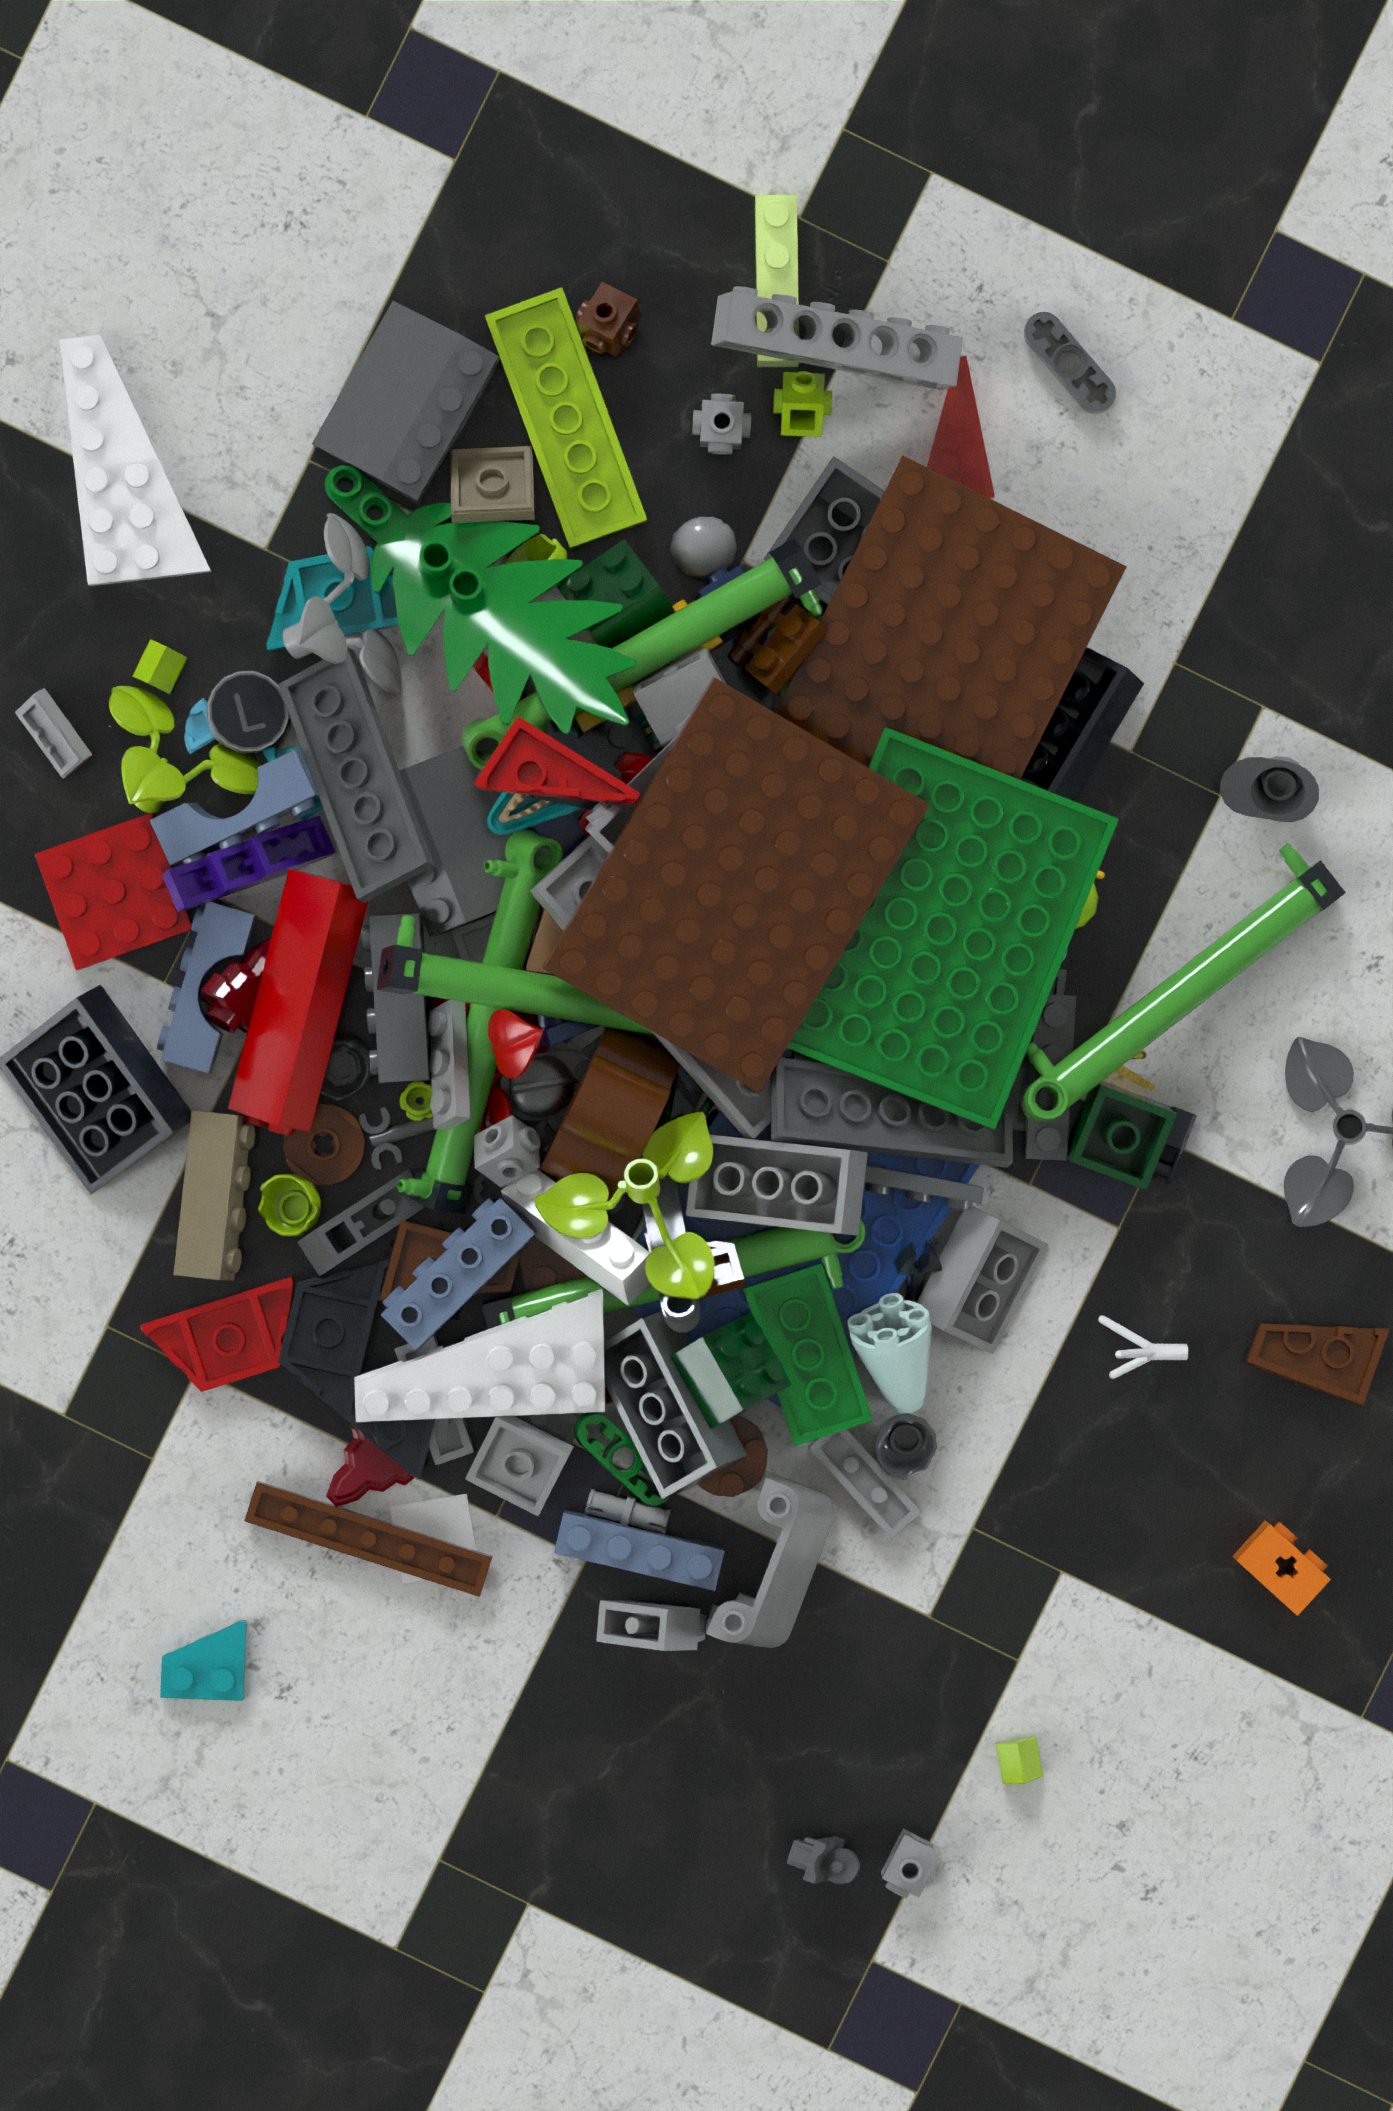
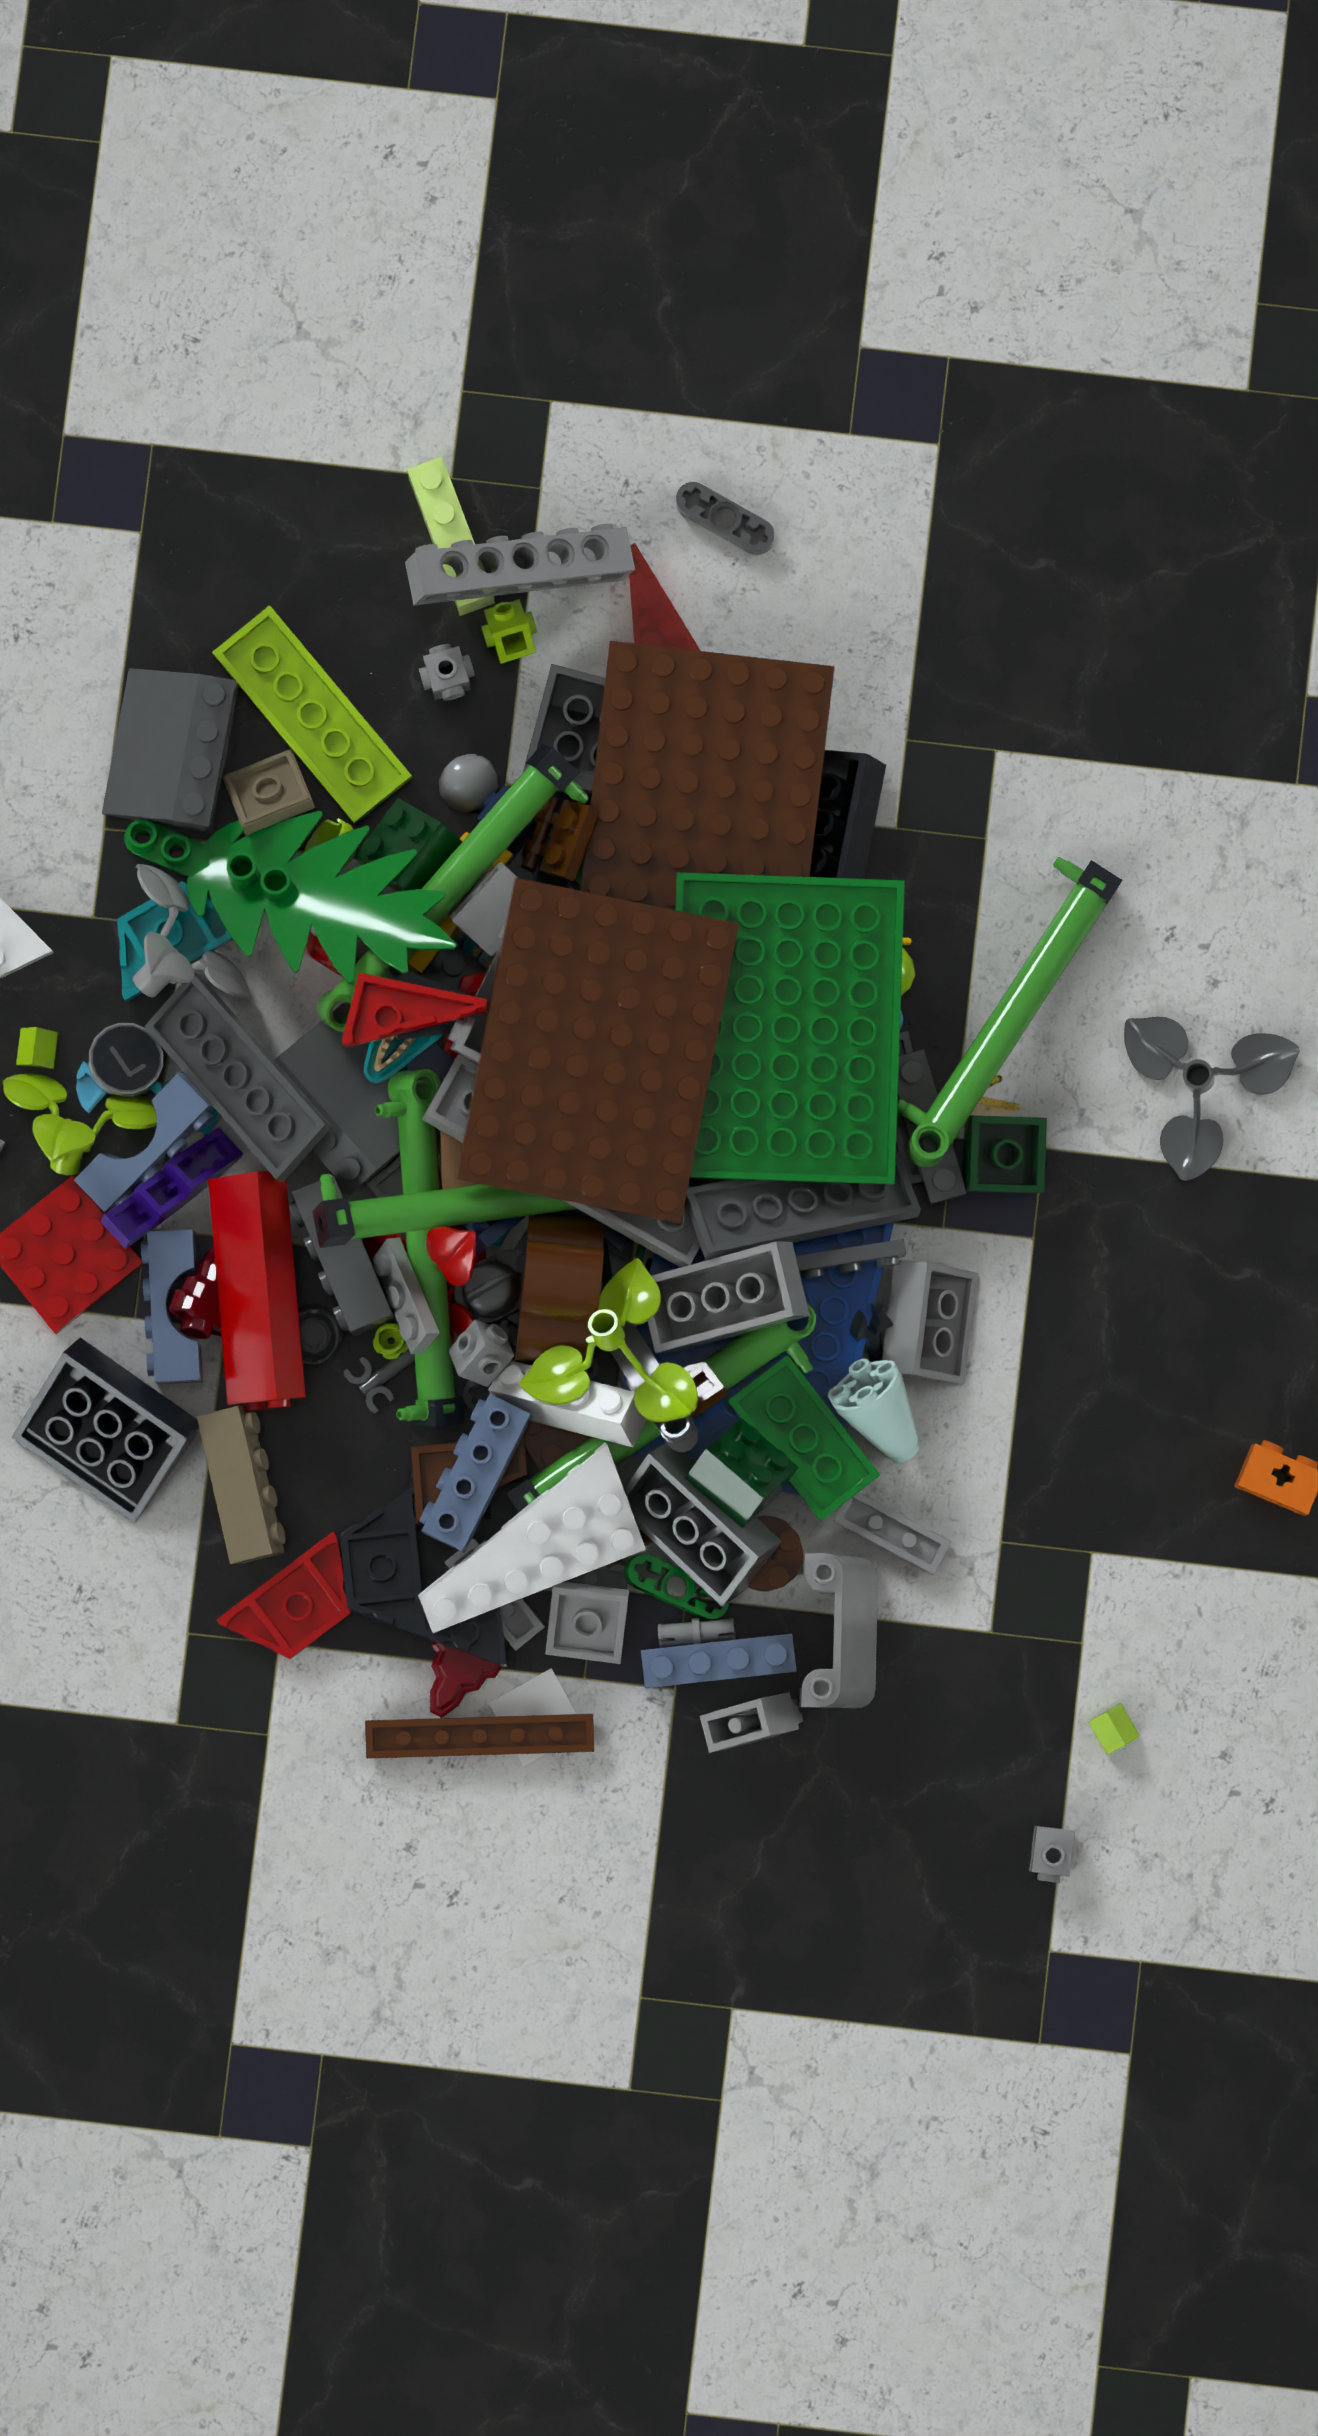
camera: 20 degrees left, 5 degrees down
teal wing [160,1620,247,1701] -> none
lime hair [258,1174,321,1237] -> none
reddish brown plate [283,1103,366,1185] -> none
dark grey slope [297,1169,426,1276] -> none
reddish brown brick [576,282,641,357] -> none
dark grey hips [787,1836,860,1884] -> none
dark grey hair [875,1413,937,1480] -> none
white plant [1098,1316,1188,1379] -> none
black bar [1153,1106,1197,1184] -> none
dark grey piece [1220,756,1319,822] -> none
reddish brown wing [1245,1323,1390,1407] -> none

